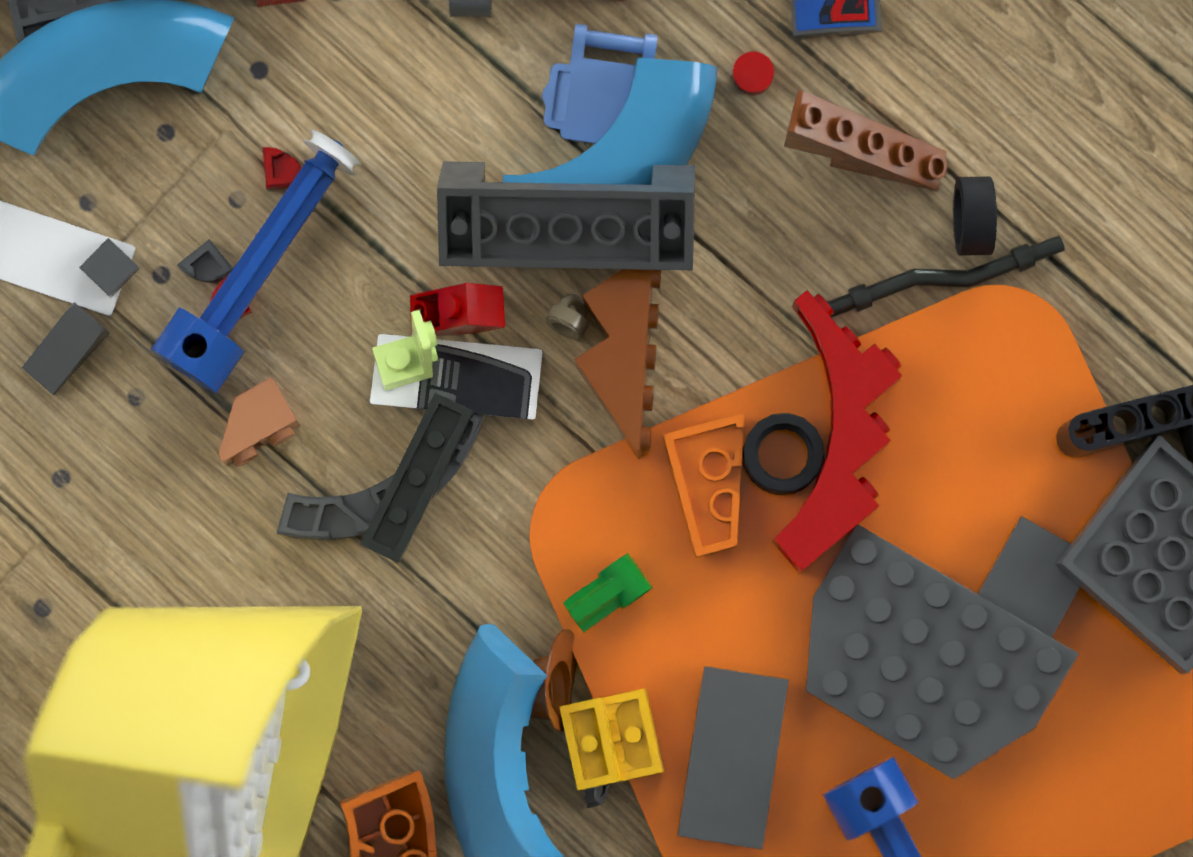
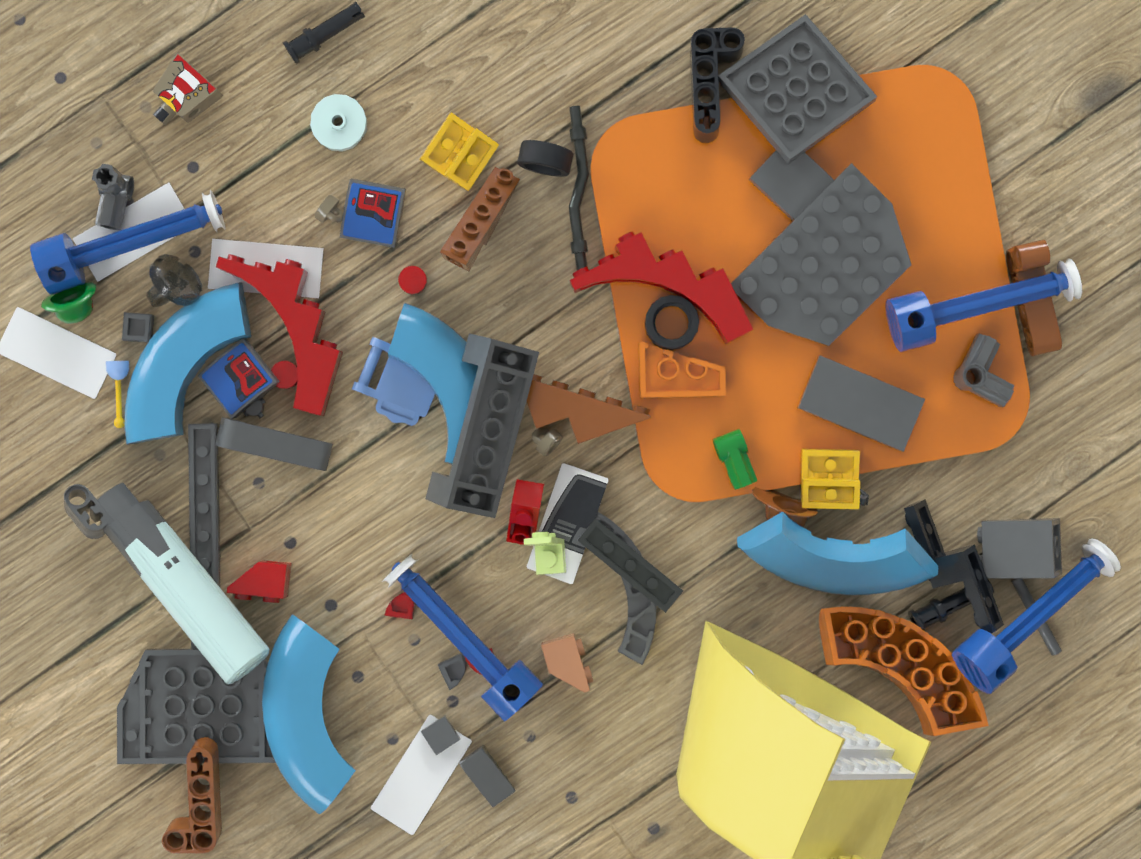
camera: 75 degrees left, 5 degrees up
none -> yellow slope [419,112,499,191]

